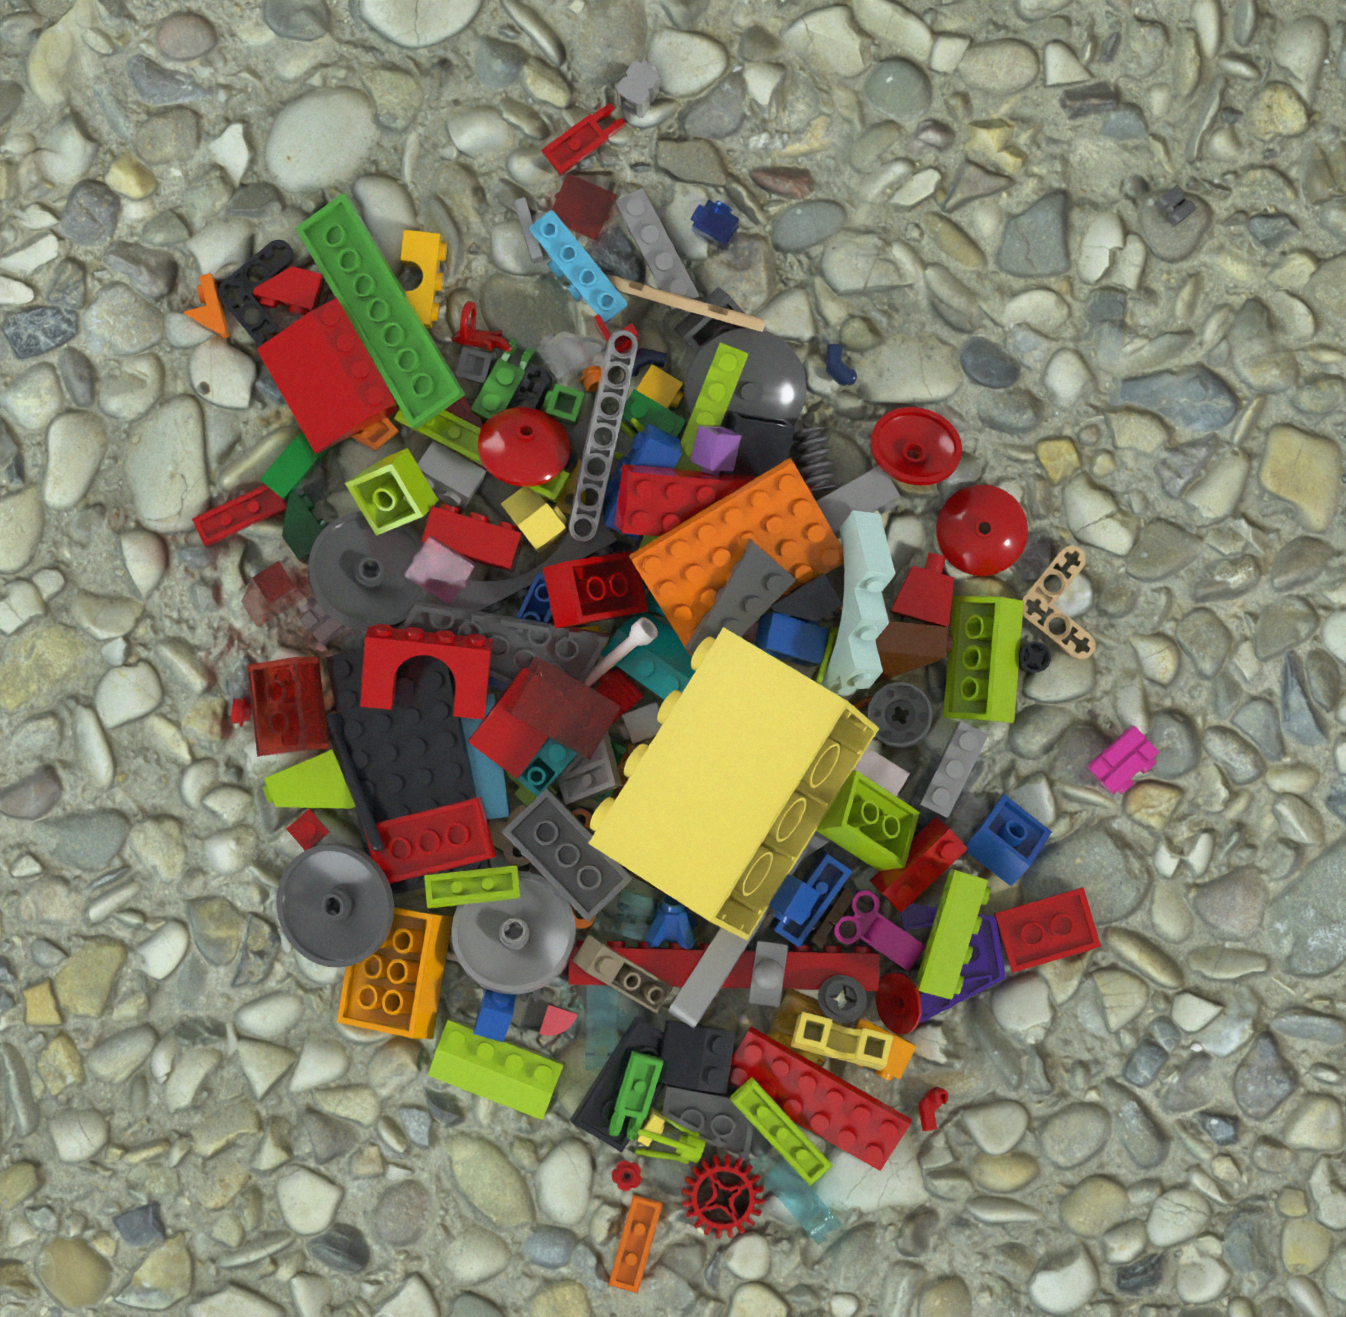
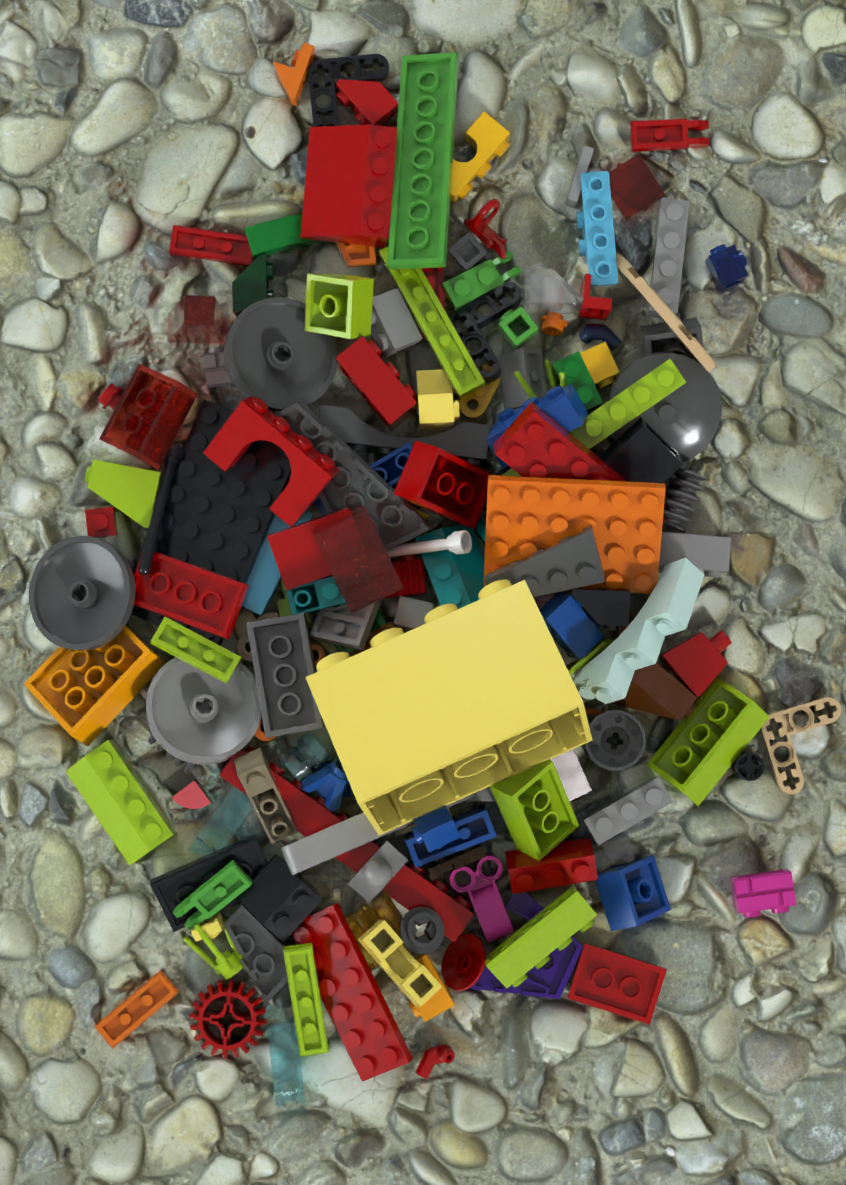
camera: 30 degrees right, 0 degrees up
clear pink piece [404,535,476,604] -> none
blue brick [473,989,516,1042] -> none
red dish [478,407,571,487] -> none
light grey beam [568,330,638,542] -> none
red plate [611,1160,642,1191] -> none
light grey brick [616,60,660,118] -> none
medium lavender brick [691,425,741,475] -> none
dark blue arm [826,344,857,386] -> none
red dish [870,407,962,486] -> none
red dish [936,485,1028,576] -> none

